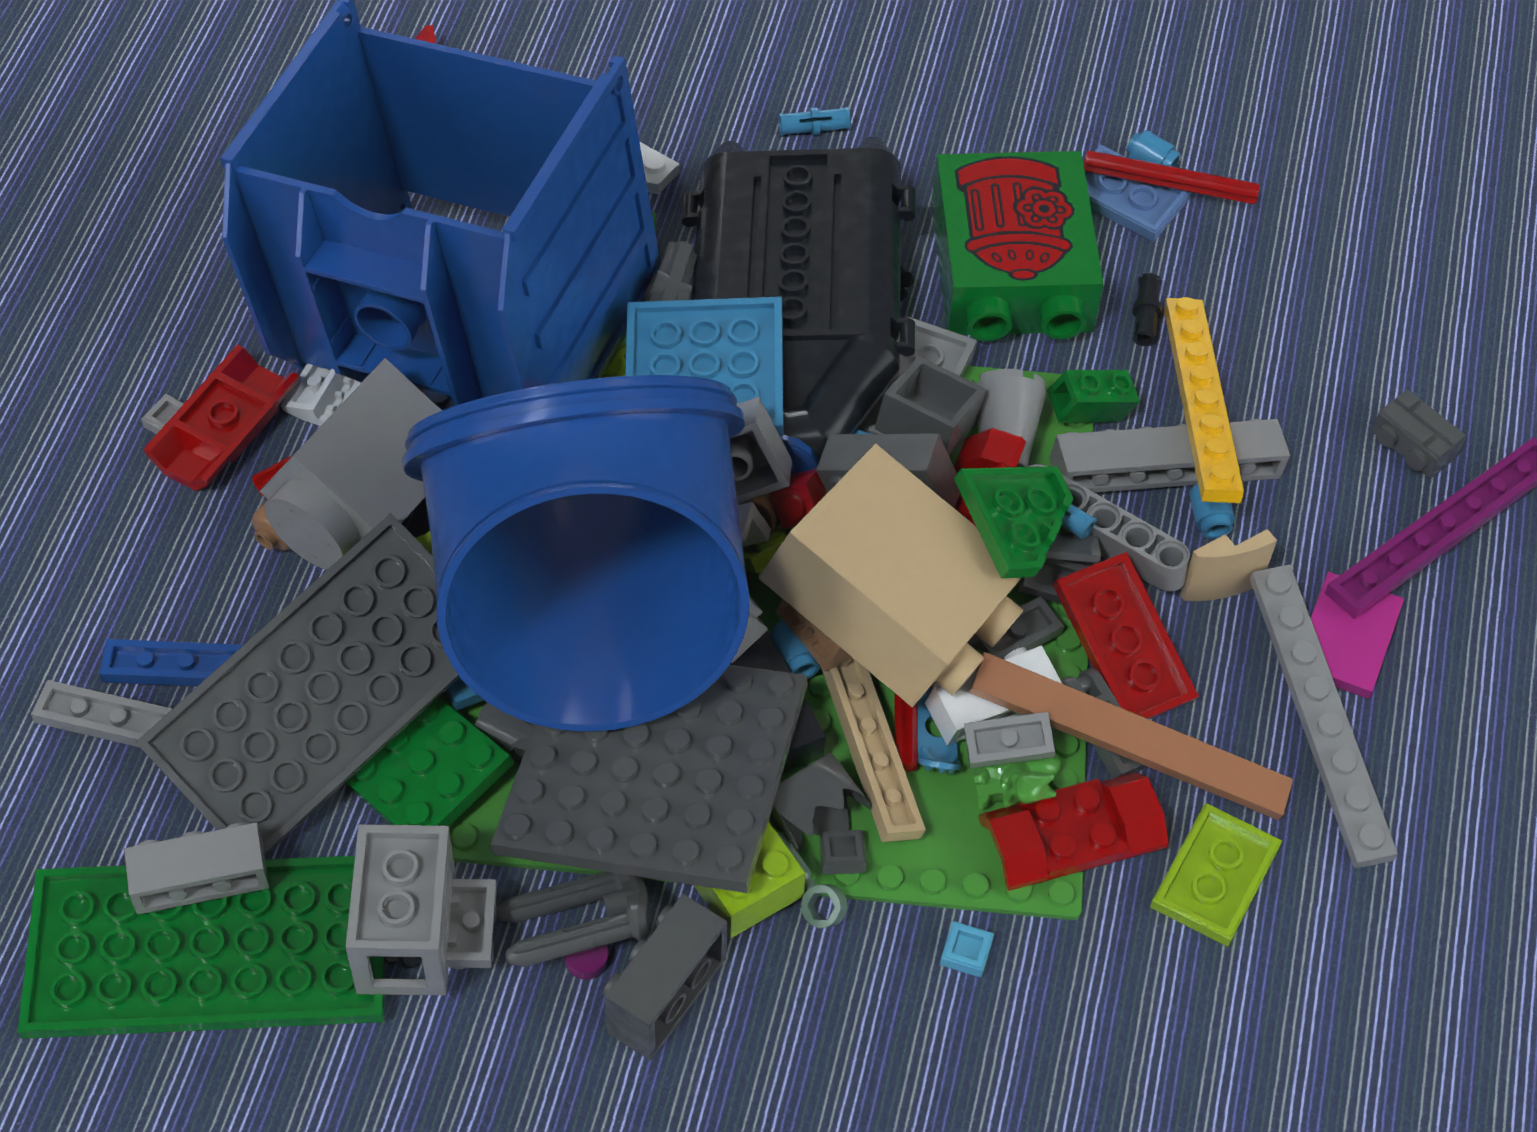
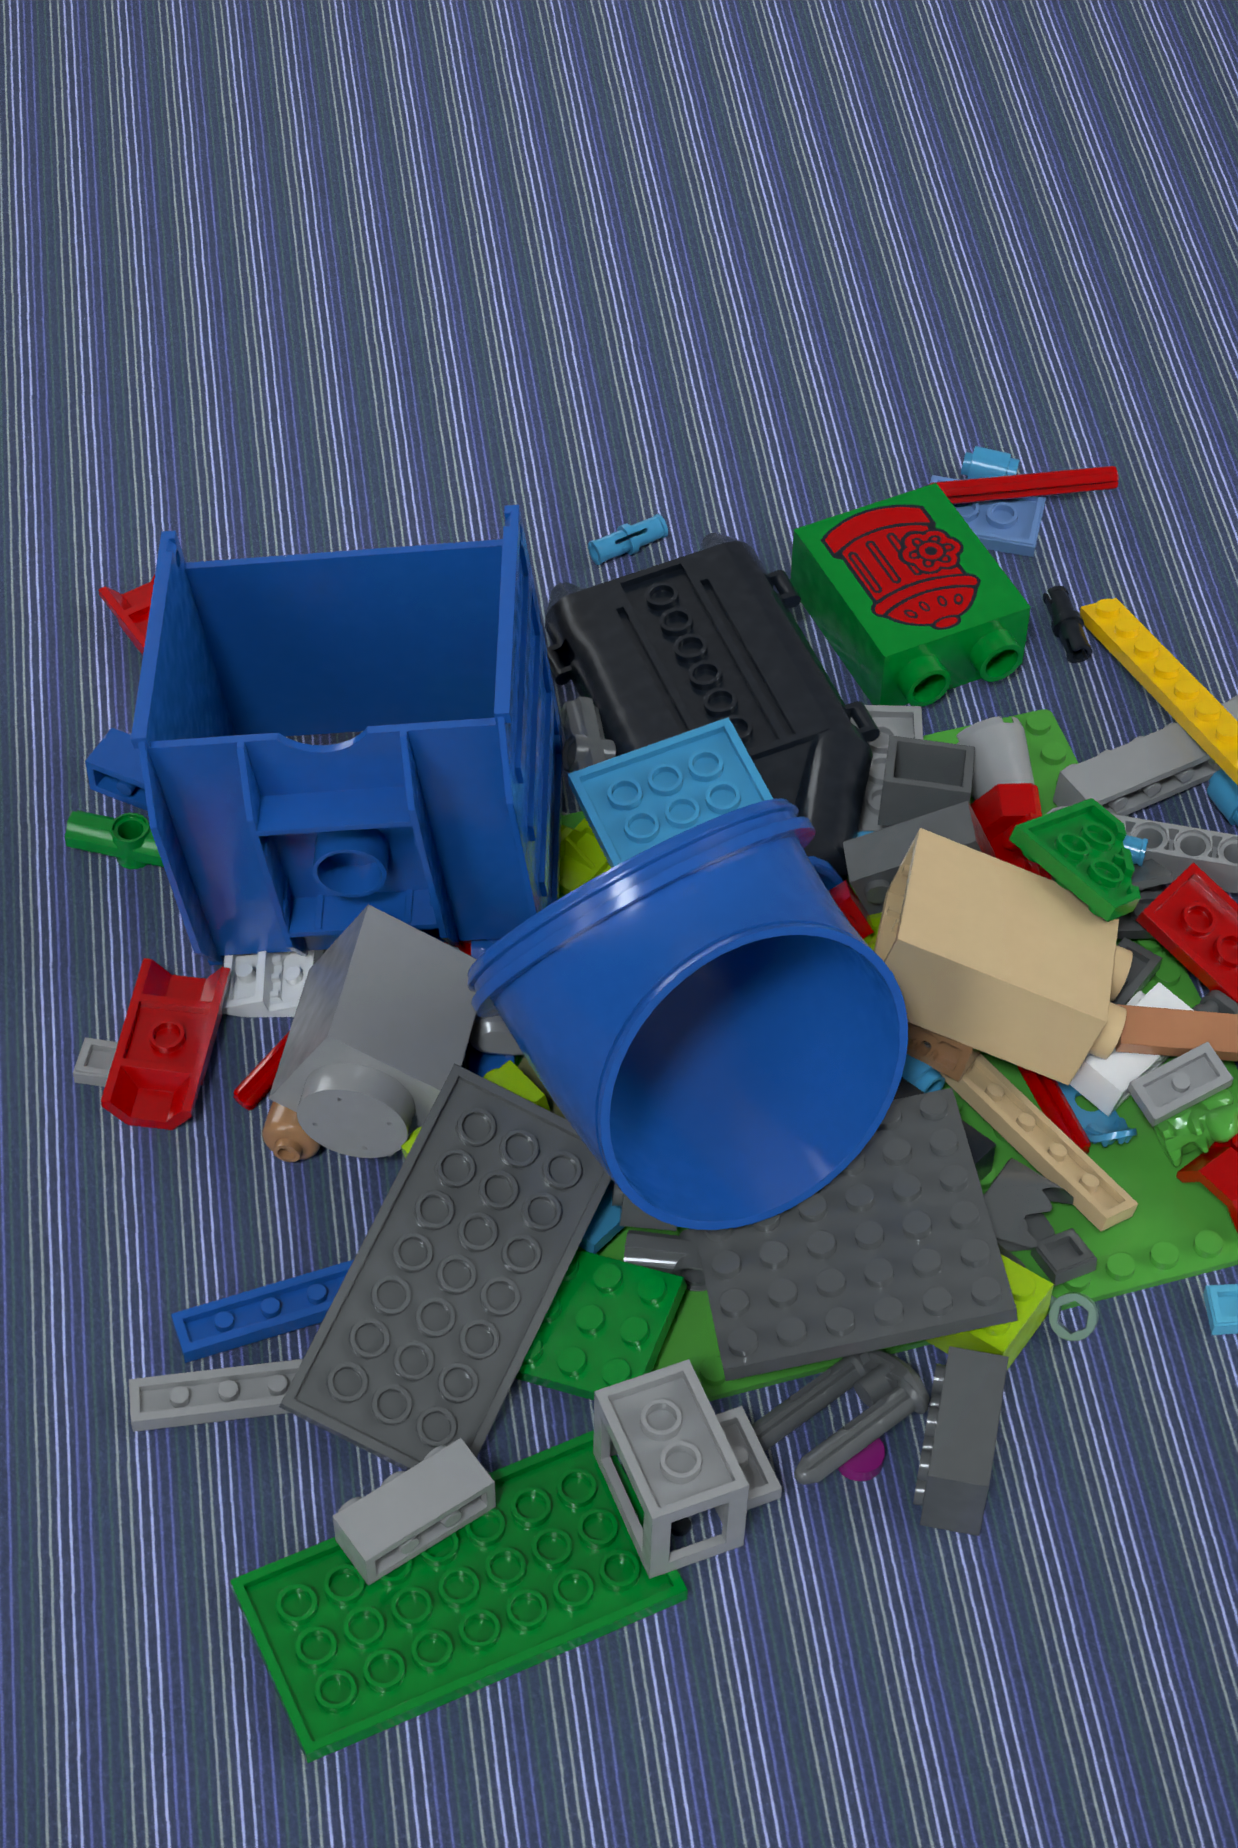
camera: 20 degrees left, 5 degrees down
green brick [1047,370,1140,423] -> none

